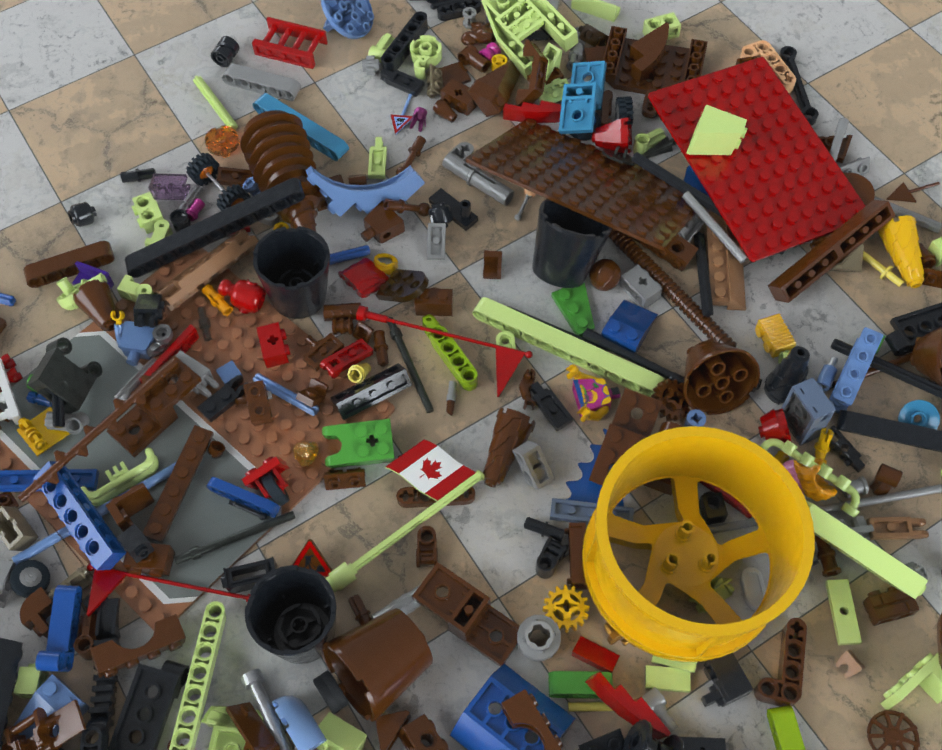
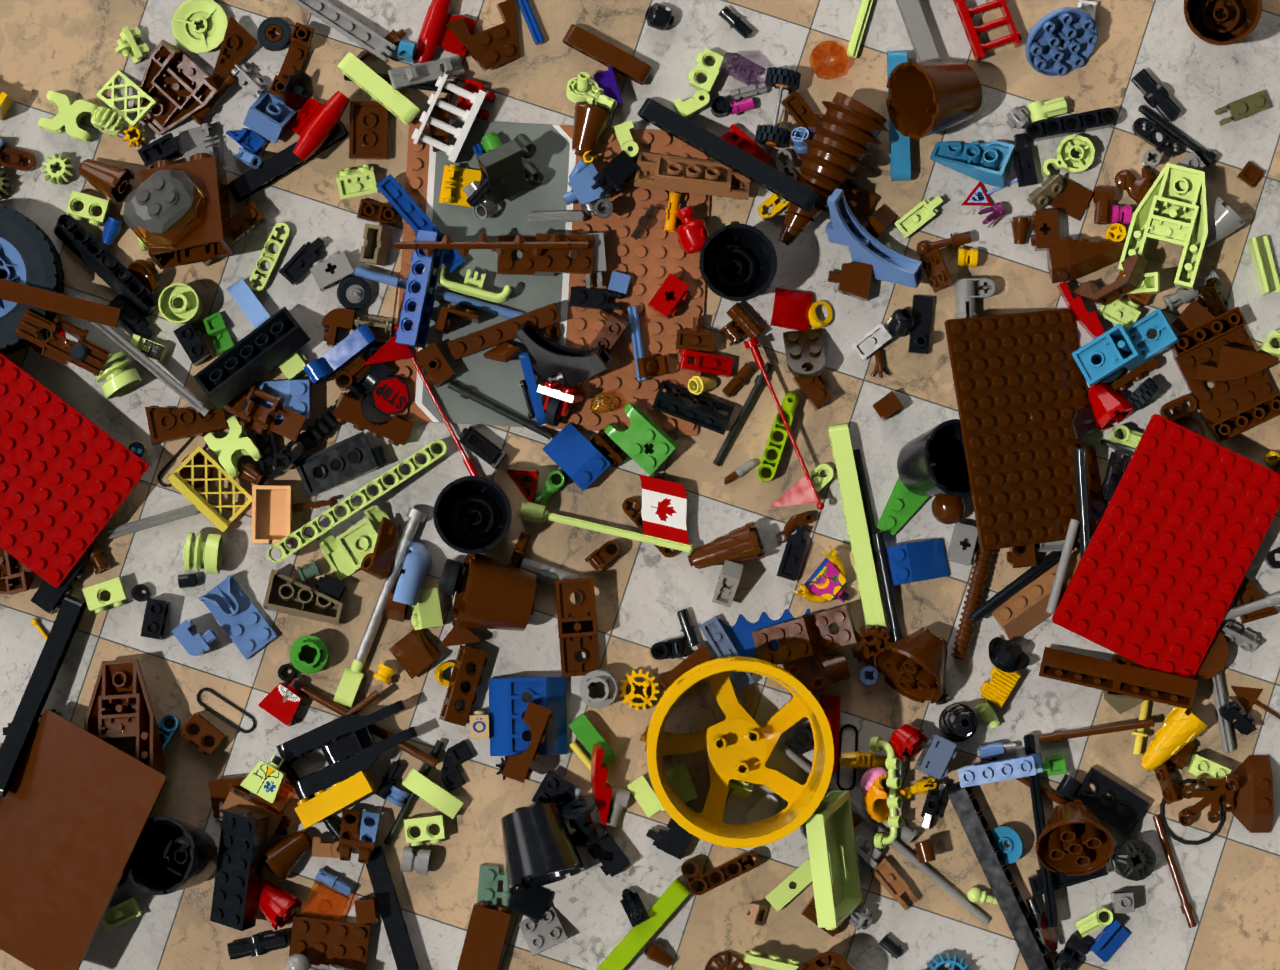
camera: 45 degrees right, 25 degrees up
black brick [117,524,154,563] -> none
red tile [139,324,199,384] -> none
blue axle [329,245,370,265] -> none
reddish brown slope [352,320,374,344] -> none
reddish brown pin [384,199,431,216] -> none
red slope [571,636,620,673] -> none
yellowish green slope [686,105,748,155] -> none
none -> piece [371,376,411,416]
none -> reddish brown piece [483,341,521,363]
none -> black arch [516,320,612,387]
none -> bright green pin [535,470,567,505]
none -> blue slope [542,423,611,491]
none -> reddish brown bar [871,351,889,378]
none -> reddish brown cone [886,62,982,139]
none -> reddish brown hinge [919,247,953,293]
none -> dark azure wedge [930,140,1015,188]
none -> yellow wheel [957,247,978,268]
none -> black hat [988,637,1030,673]
none -> reddish brown bar [1038,719,1155,743]
none -> black hinge [1101,452,1128,502]
none -> black hinge [1218,699,1257,736]

